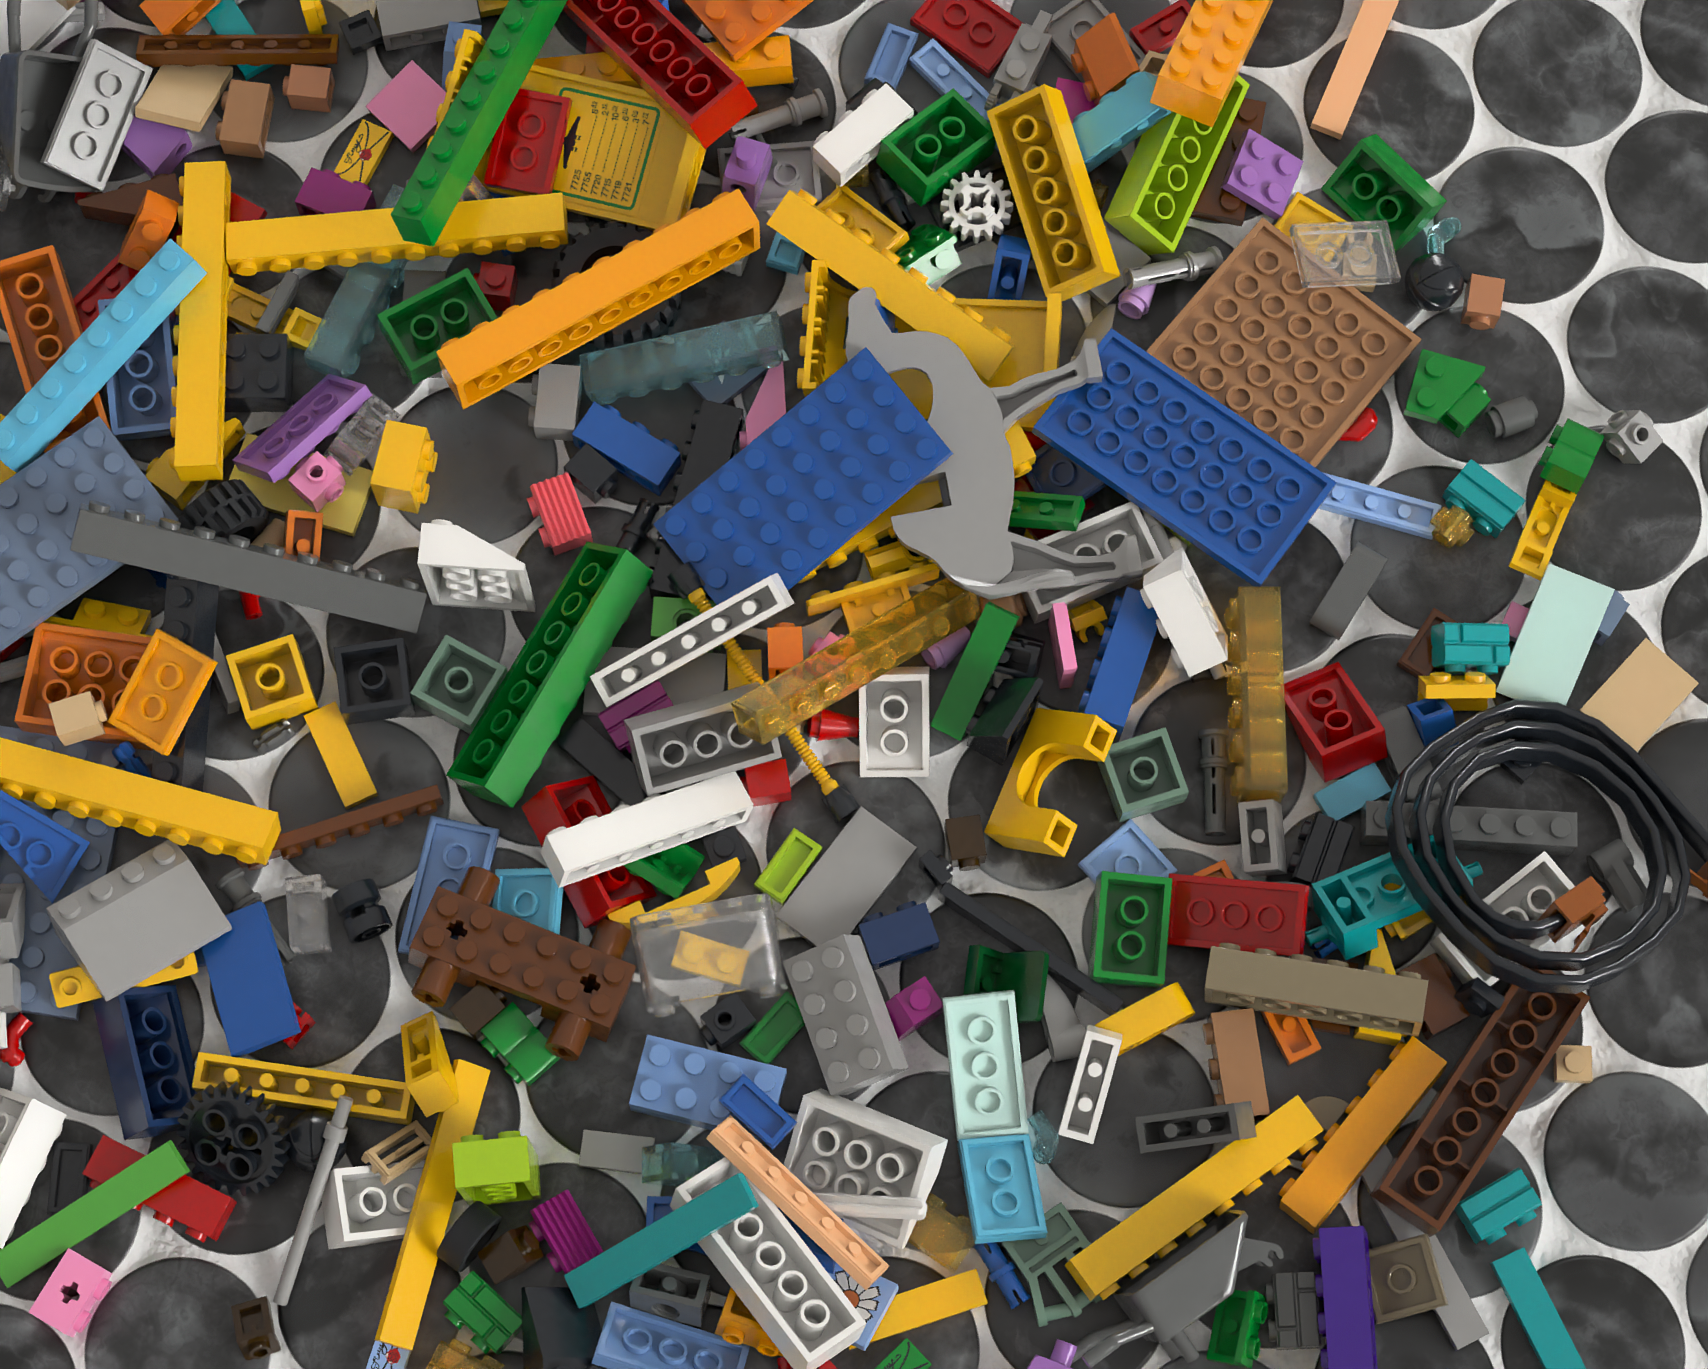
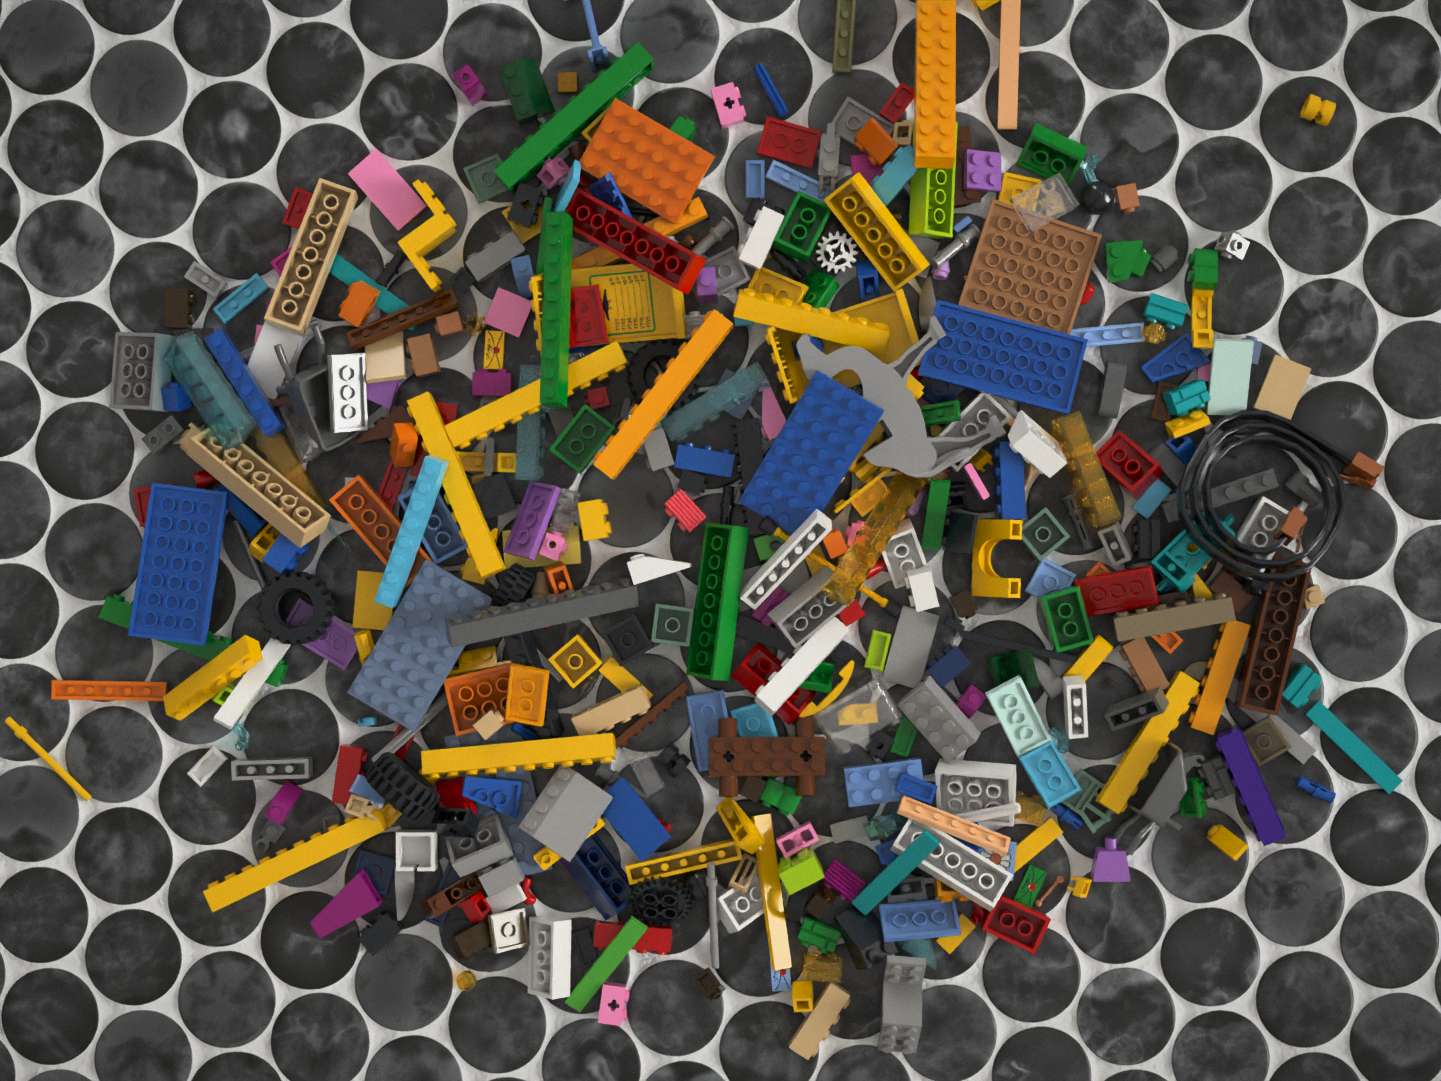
camera: 20 degrees left, 15 degrees up
none -> clear yellow gear [462,312,487,337]
none -> tan brick [571,683,651,736]
none -> bright pink brick [776,820,819,858]
none -> white brick [904,565,939,612]
none -> medium blue tile [953,216,972,236]
none -> blue wing [1140,332,1211,384]

